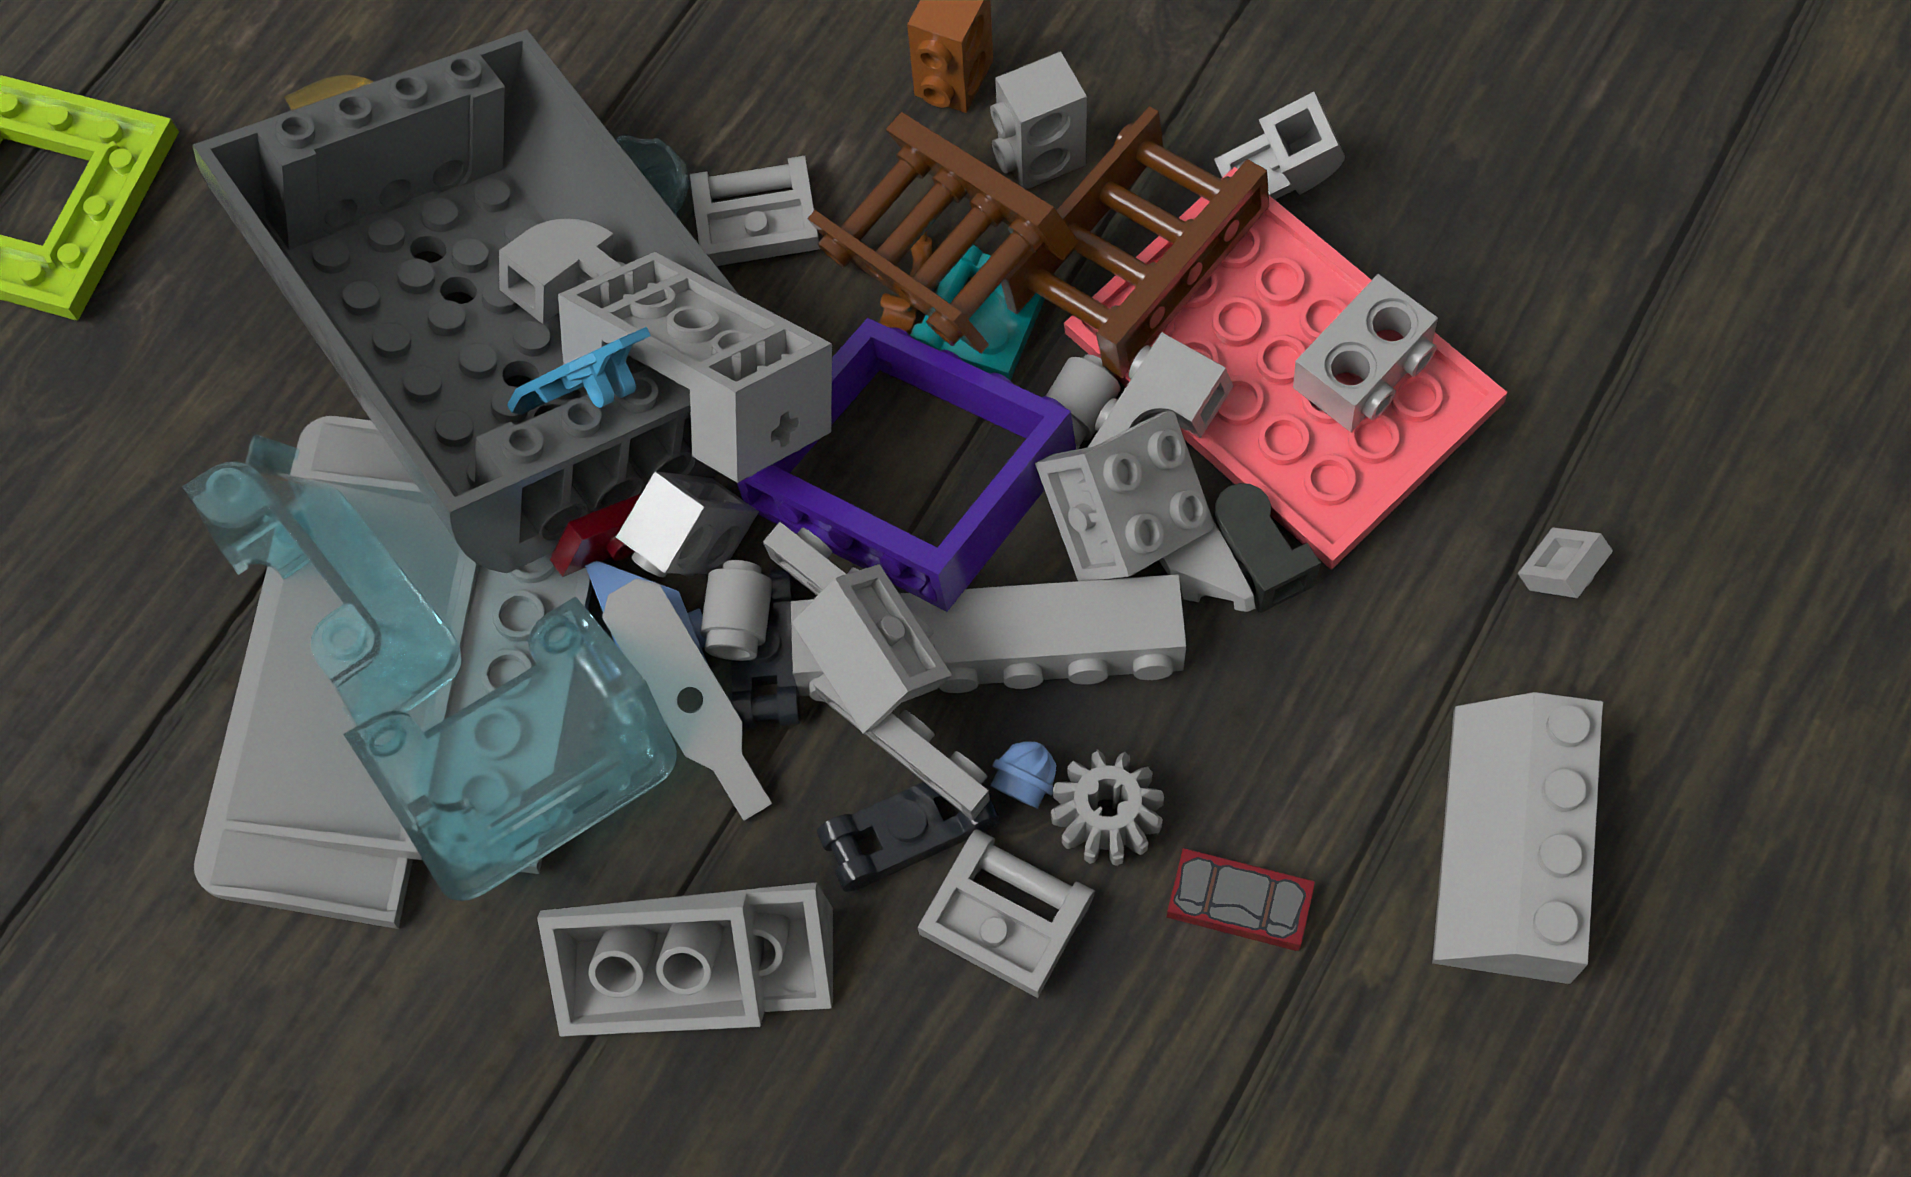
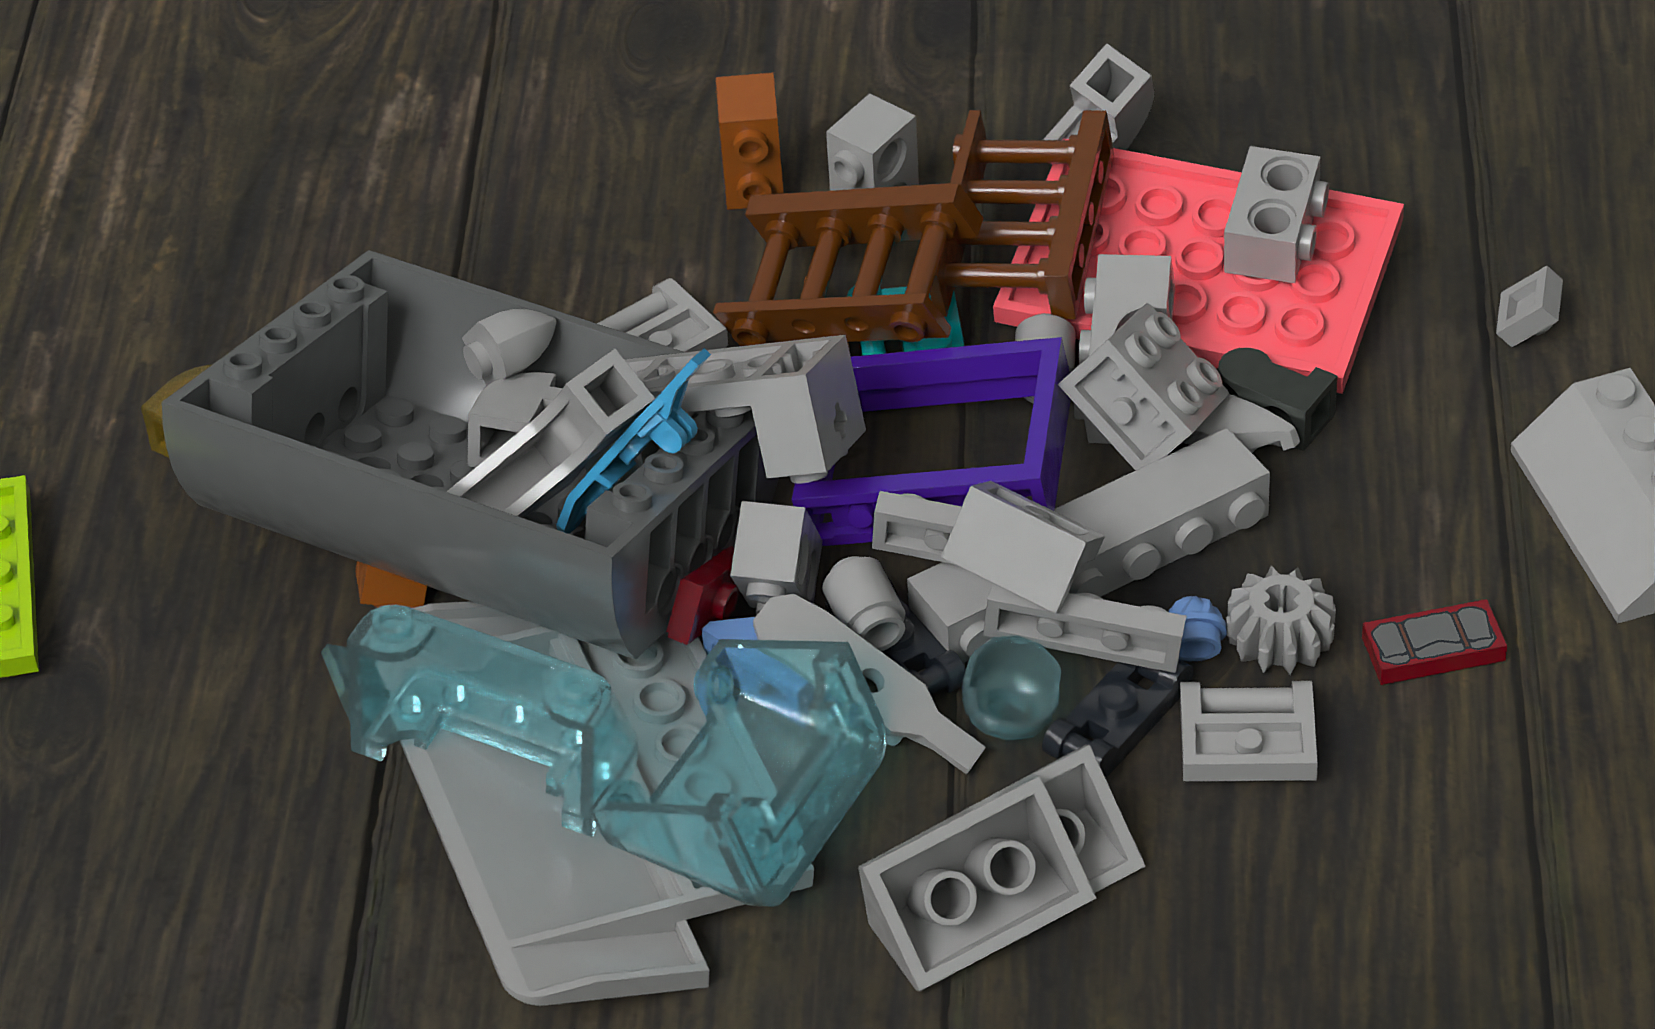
camera: 30 degrees left, 20 degrees down
none -> light grey arch [447,349,655,518]
none -> light grey plate [462,309,556,386]
none -> clear light blue hair [962,635,1062,741]

